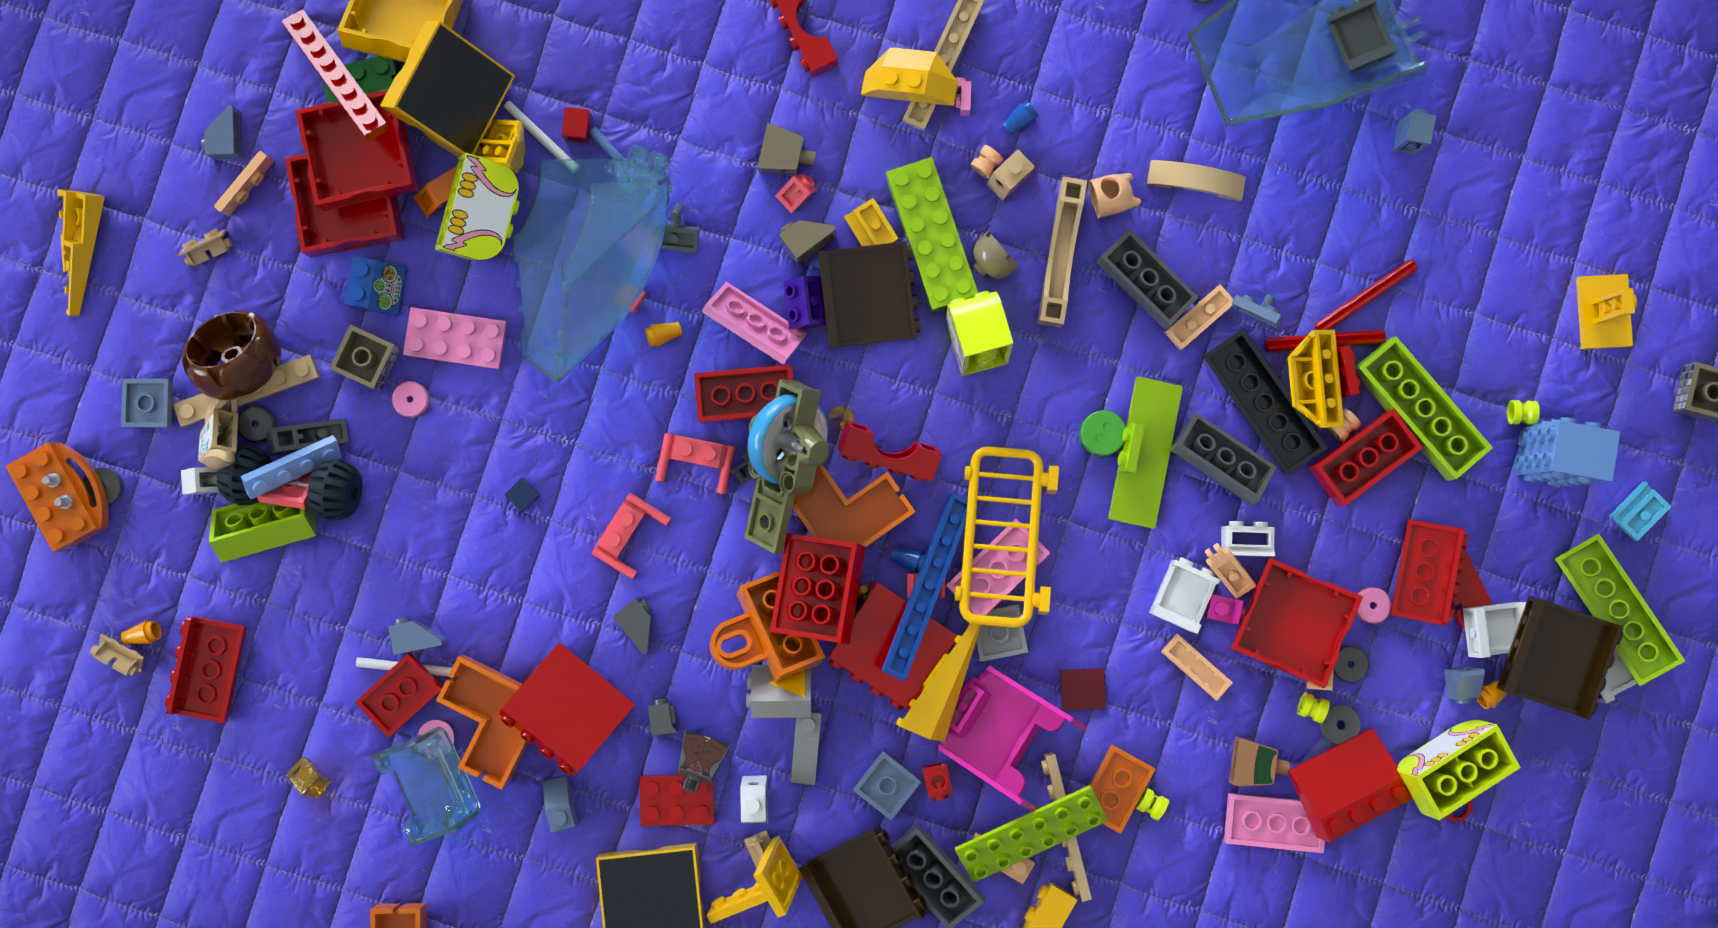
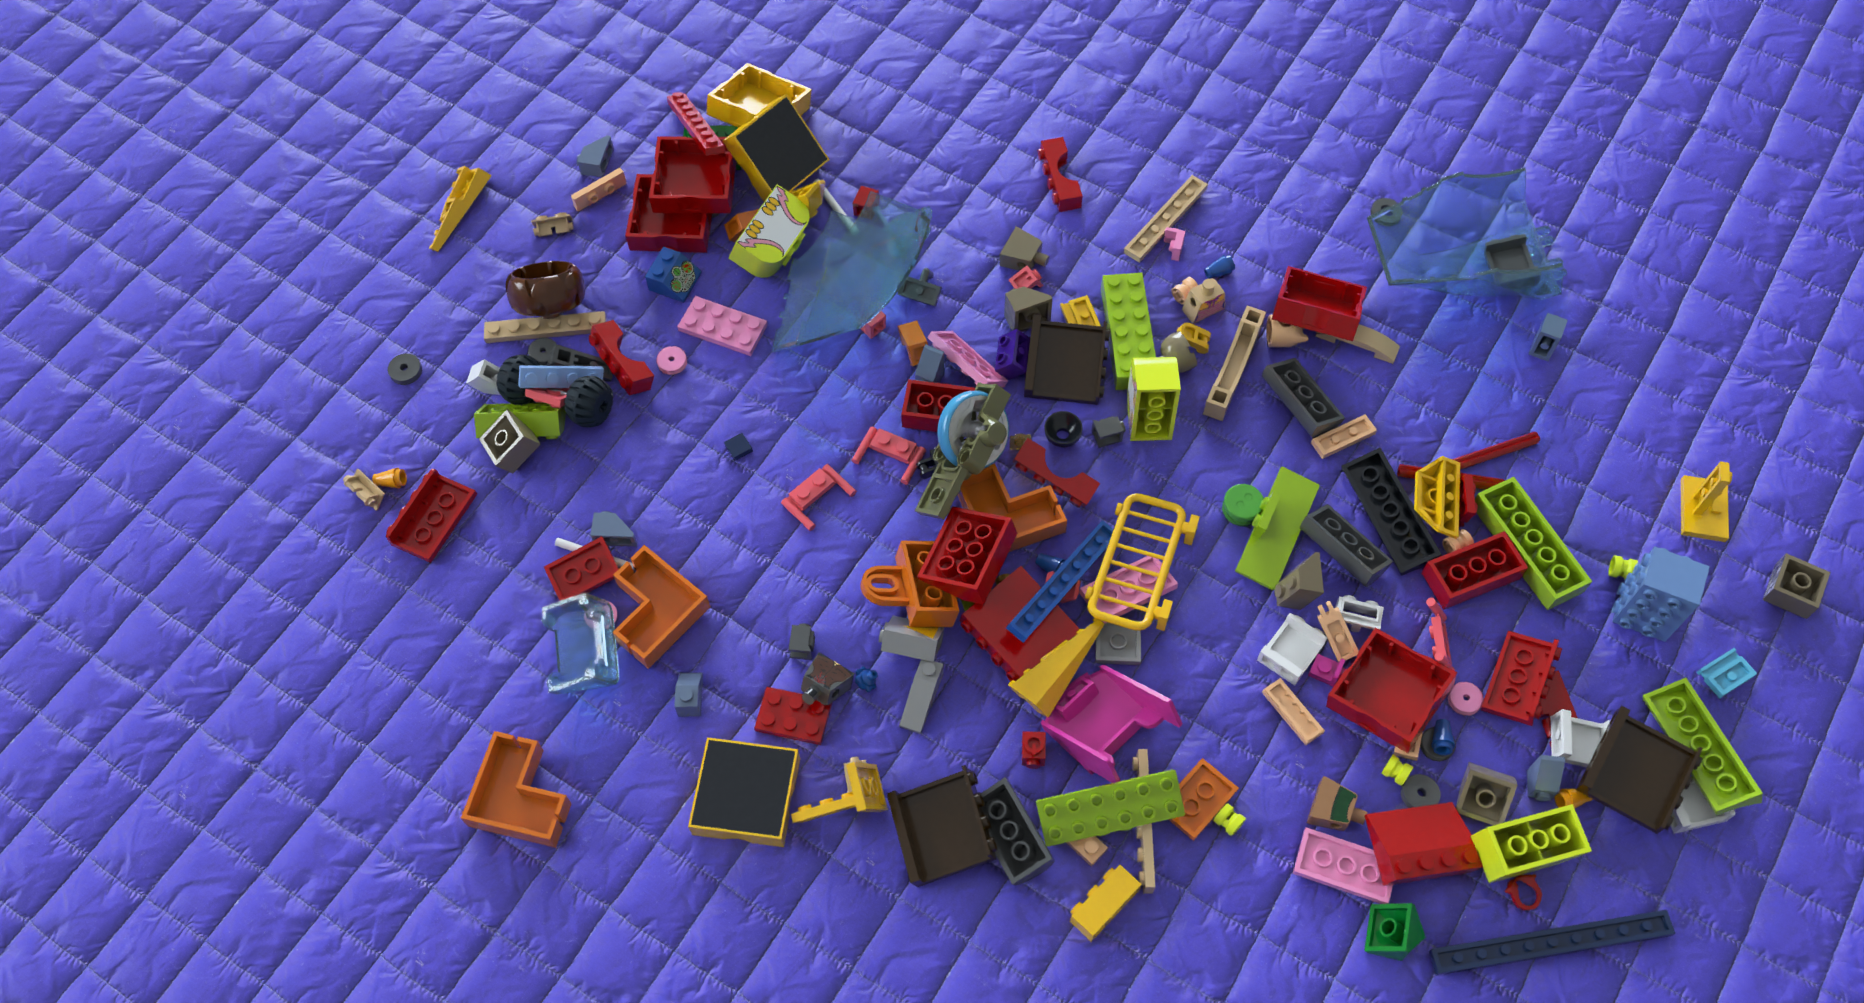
camera: 15 degrees right, 25 degrees down
orange piece [5,442,109,552] -> none
sand blue plate [121,379,173,428] -> none
tan torso [198,397,239,470] -> none
clear yellow bracket [286,757,331,798] -> none
dark tan brick [329,324,401,392] -> none
red panel [499,642,635,777] -> none
dark grey slope [613,598,654,655] -> none
light orange cone [645,321,682,347] -> none
white torso [740,775,768,823] -> none
sand blue plate [853,750,922,820] -> none
yellow wedge [861,47,958,106] -> none
dark red piece [1059,668,1107,711] -> none
sand blue plate [1232,294,1283,329] -> none
none -> dark tan slope [479,410,541,474]
none -> red arch [589,320,654,396]
none -> blue plant [855,666,878,692]
none -> orange slope [897,320,928,366]
none -> sand blue slope [915,344,944,383]
none -> black piece [1044,411,1083,447]
none -> dark grey window [1091,416,1126,448]
none -> yellow plate [1177,322,1211,354]
none -> red tile [1272,266,1367,341]
none -> dark tan slope [1275,552,1324,610]
none -> green slope [1364,903,1426,961]
none -> coral plate [1426,598,1455,671]
none -> dark blue plate [1429,910,1676,976]
none -> blue cone [1431,719,1455,755]
none -> dark tan slope [1455,762,1518,826]

